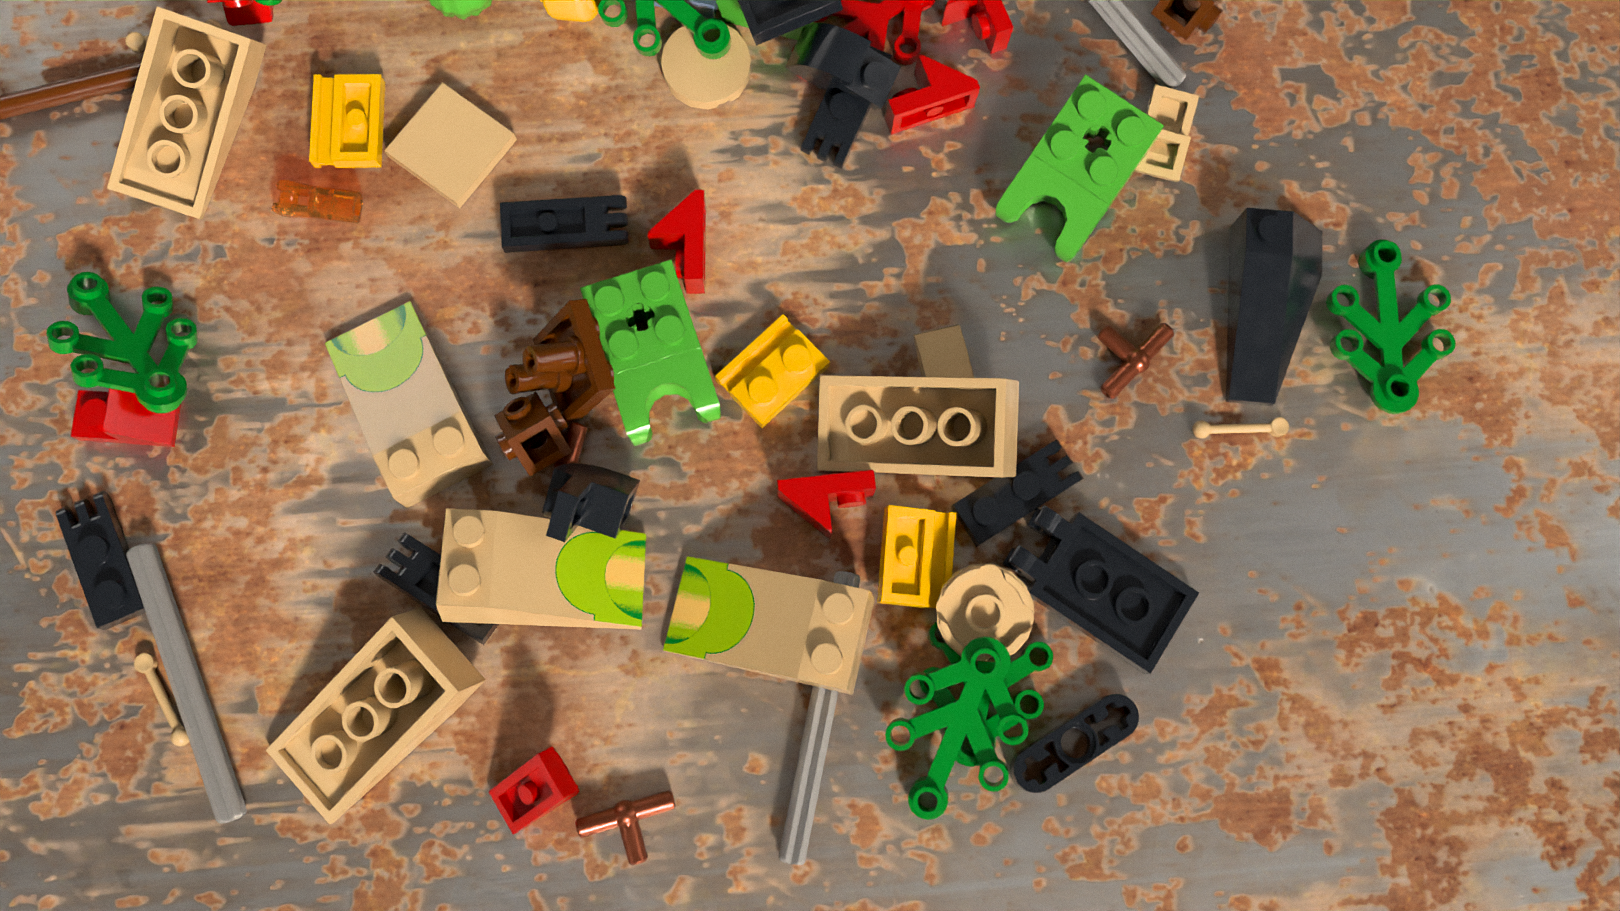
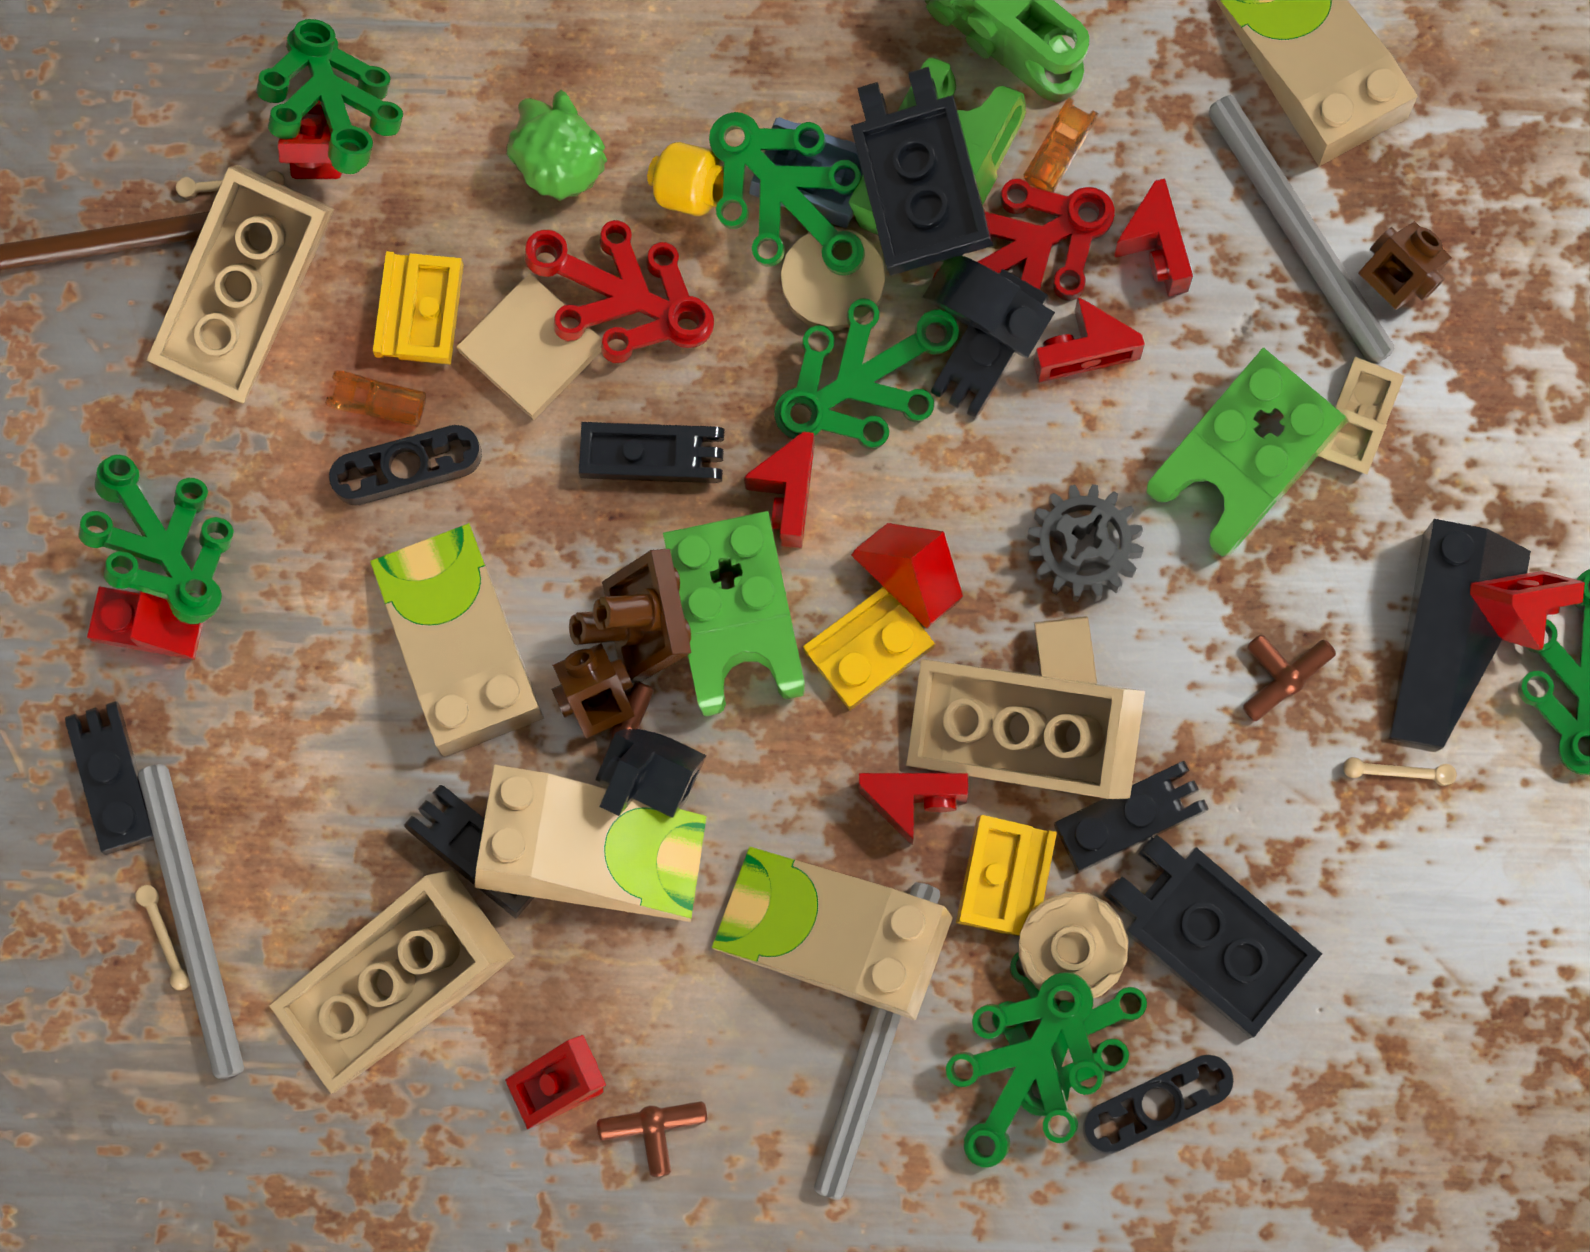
camera: 20 degrees right, 0 degrees up
none -> black beam [329,425,482,505]
none -> red plant [525,220,714,363]
none -> green plant [774,298,959,449]
none -> red slope [851,523,963,629]
none -> dark grey gear [1027,484,1144,602]
none -> red slope [1470,571,1585,650]

